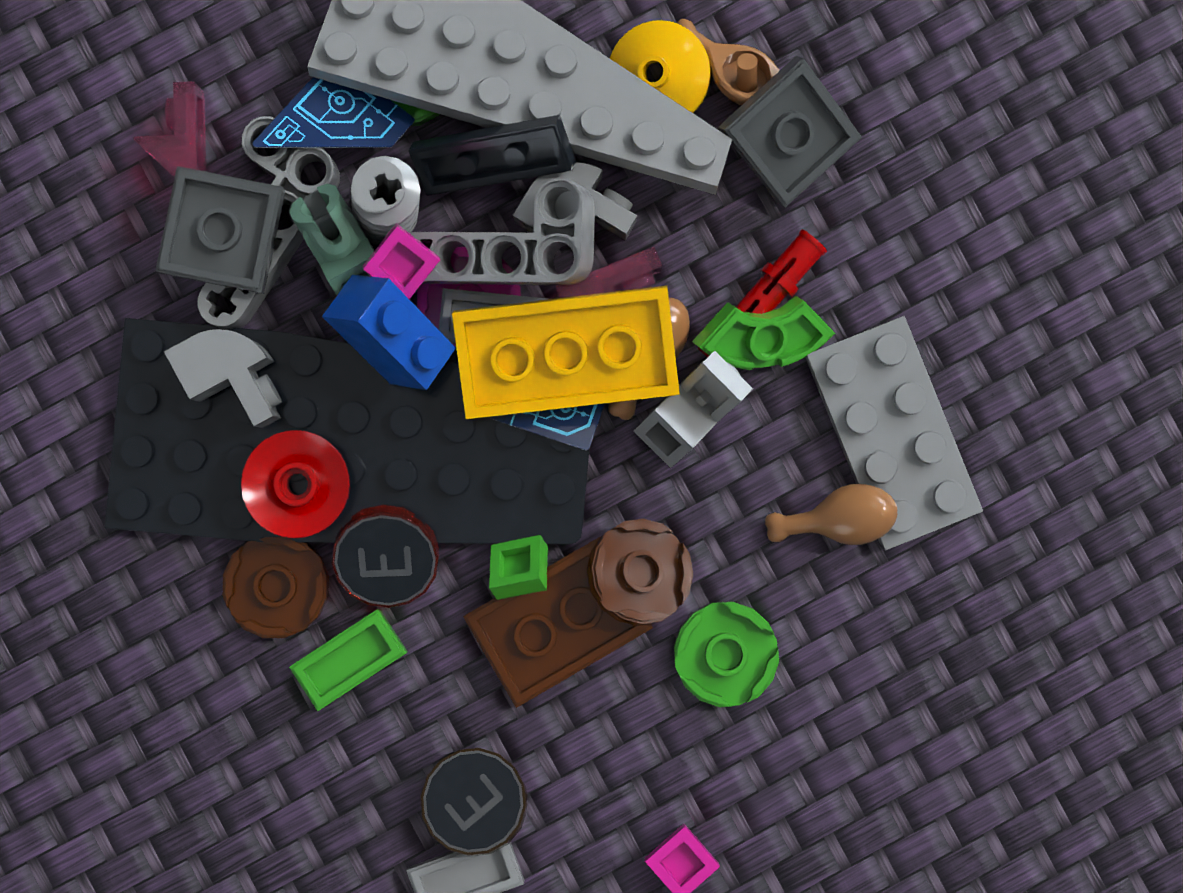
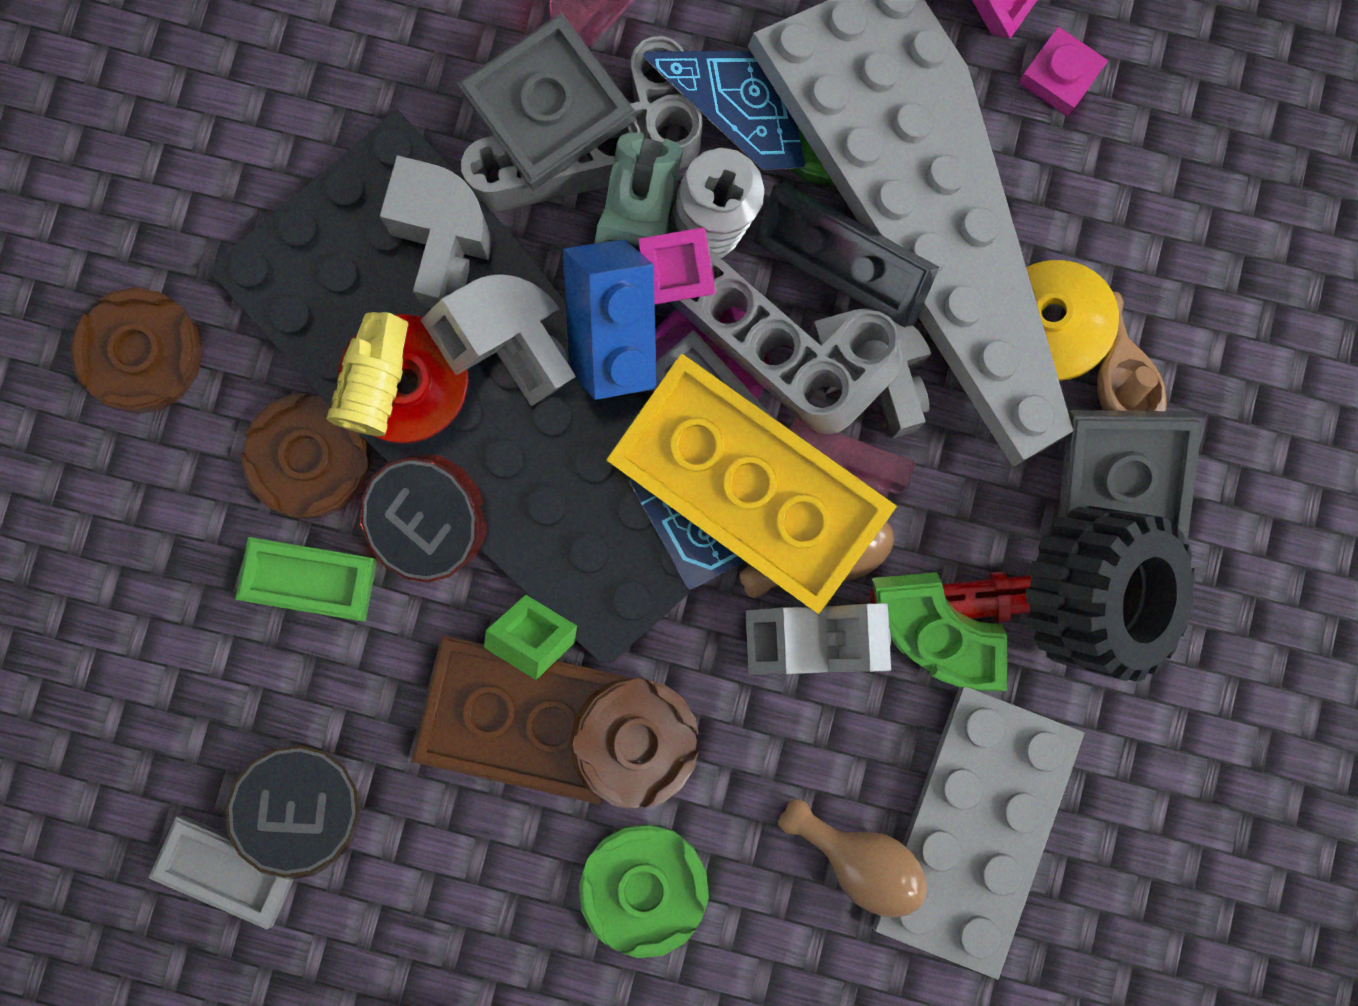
camera: 40 degrees right, 5 degrees down
none -> reddish brown tile [70,287,203,414]
none -> light yellow hinge [326,312,408,436]
none -> light grey brick [421,275,576,406]
none -> black tyre [1026,506,1195,682]

